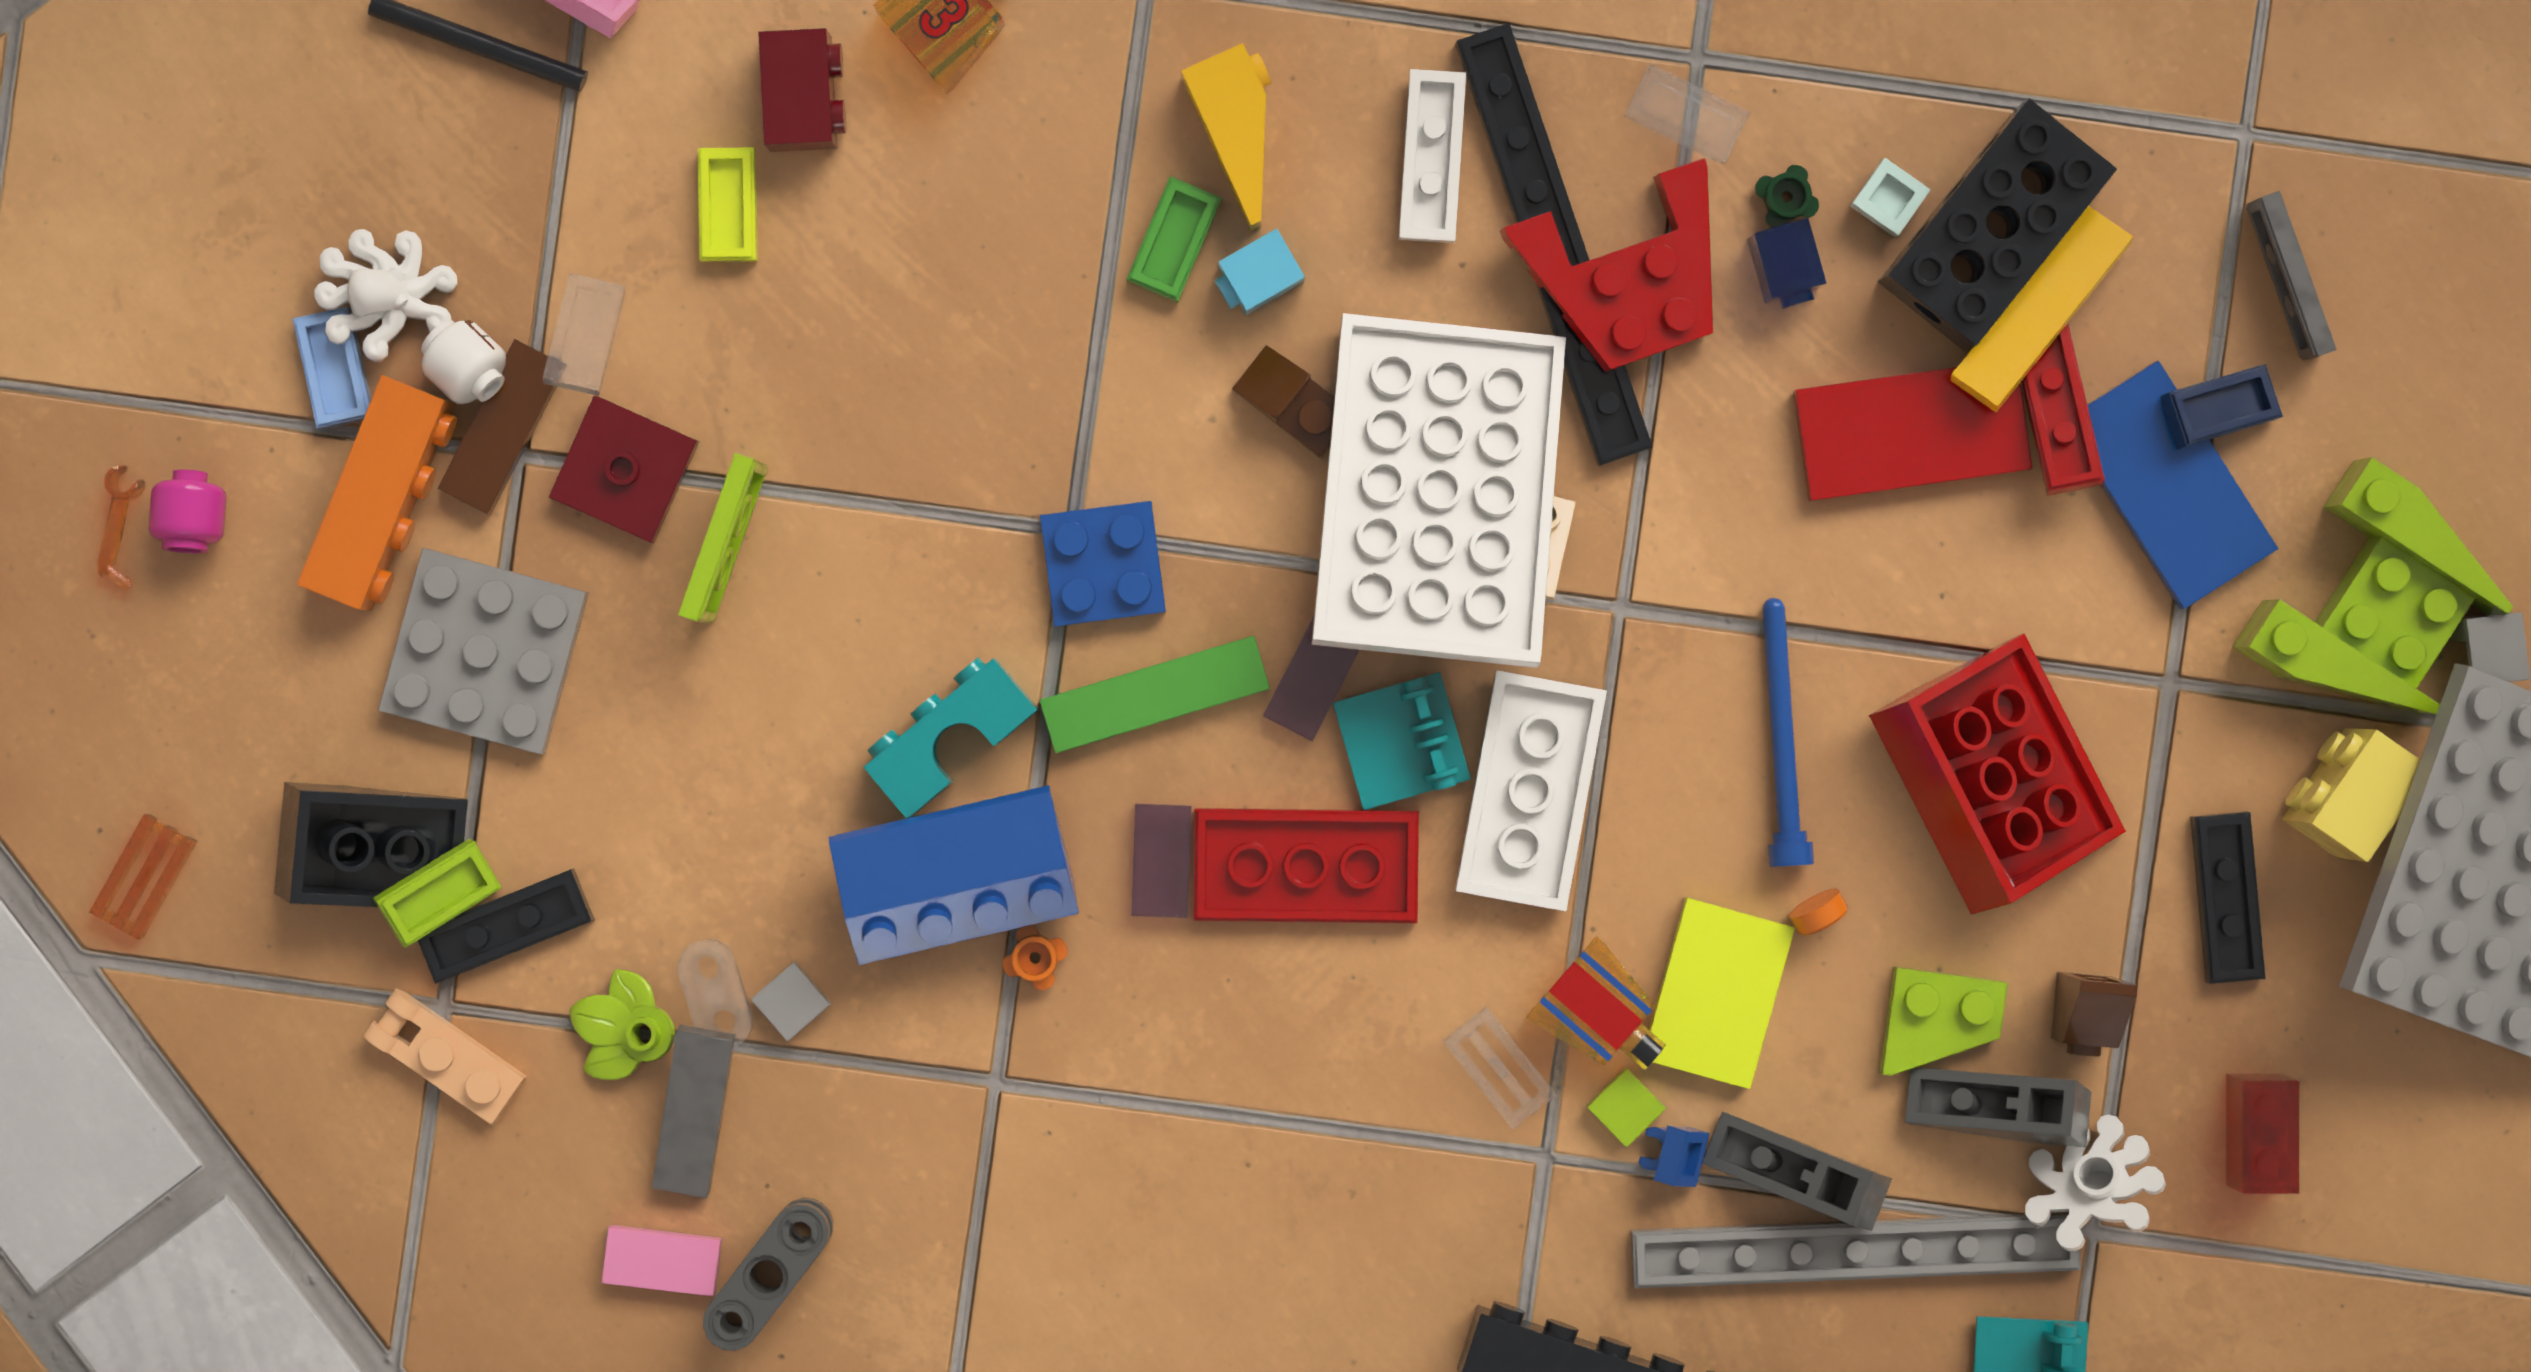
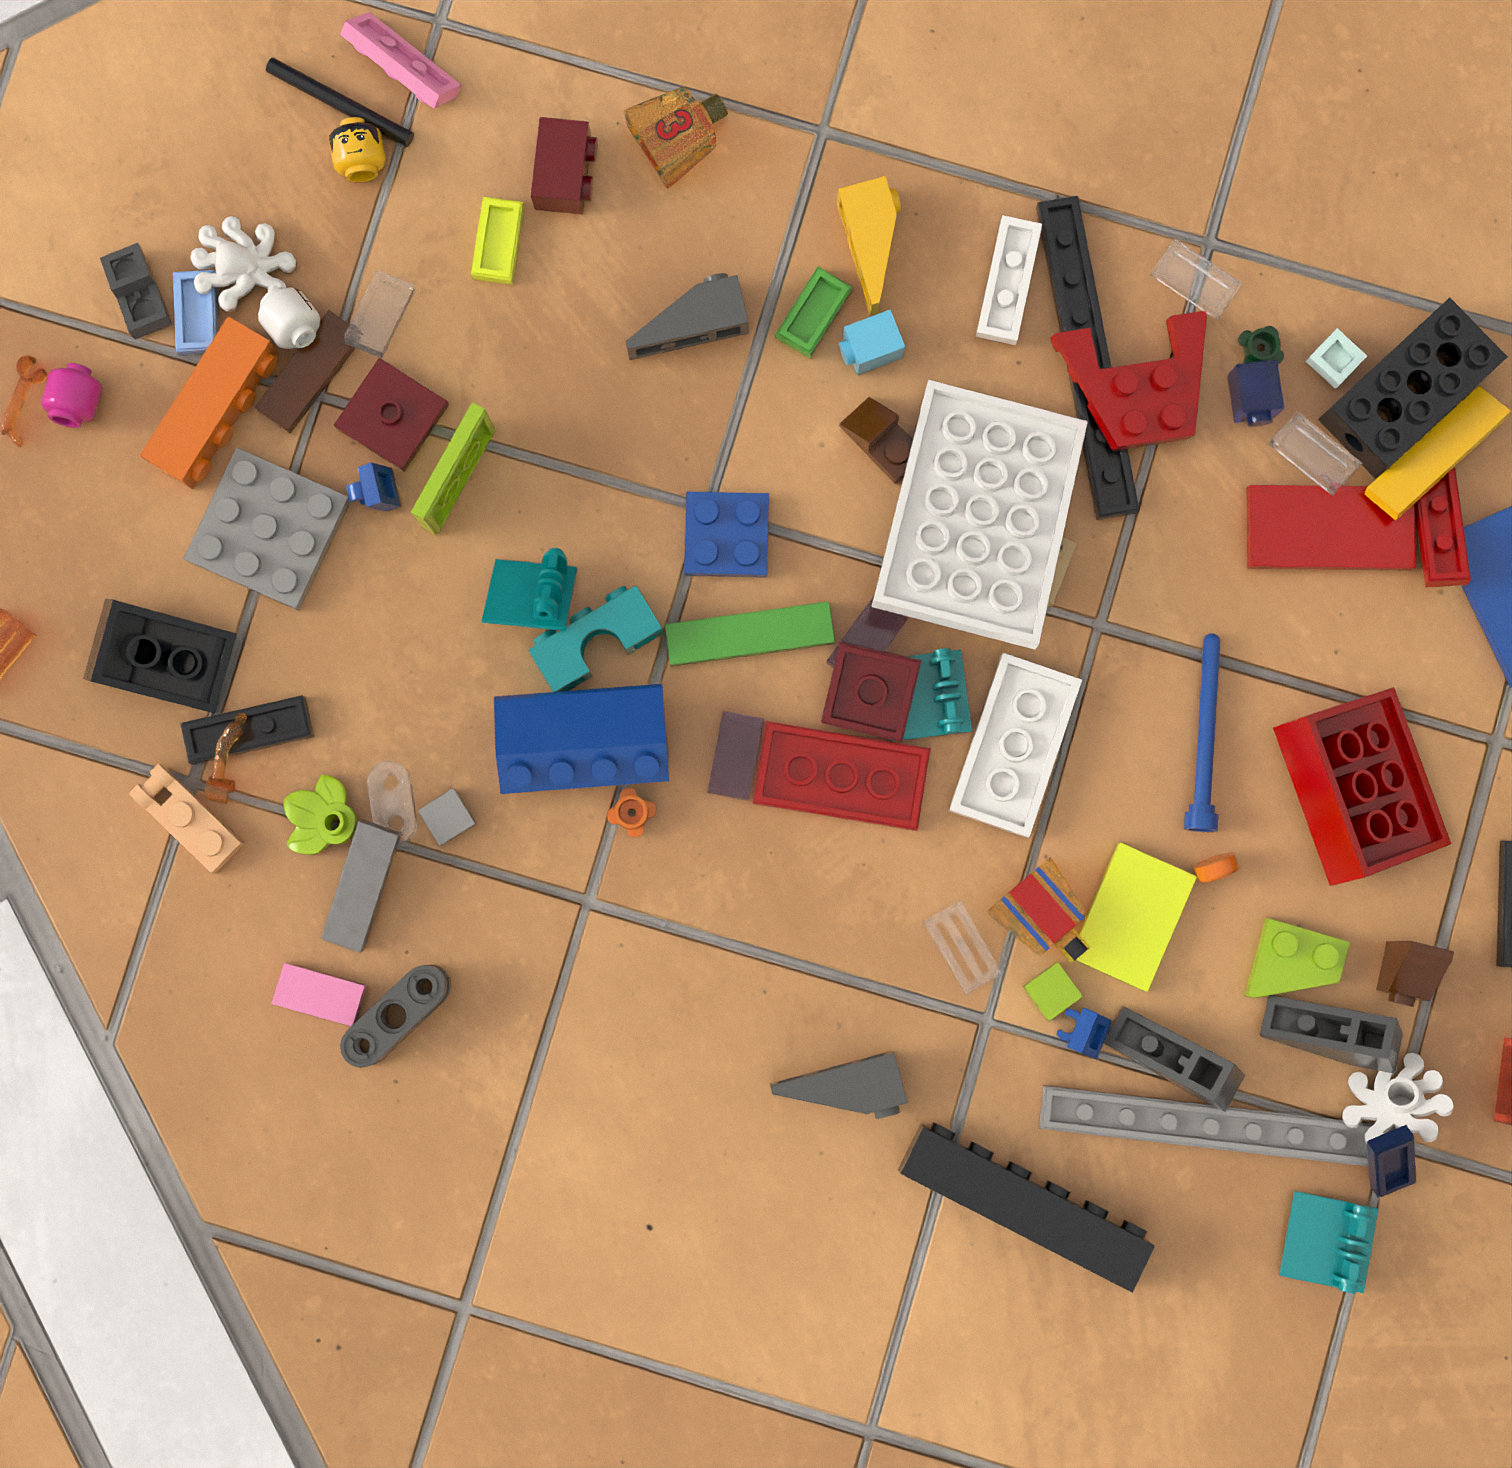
camera: 10 degrees right, 5 degrees down
lime tile [373,838,502,948] -> none
none -> dark grey slope [100,243,172,340]
none -> clear orange piece [204,713,247,804]
none -> yellow head [329,117,386,183]
none -> blue tile [346,462,401,512]
none -> teal hinge [482,548,577,631]
none -> dark grey slope [626,273,749,360]
none -> dark grey slope [770,1051,908,1119]
none -> dark red plate [821,641,922,742]
none -> clear tile [1269,412,1362,496]
none -> dark blue tile [1367,1125,1416,1198]

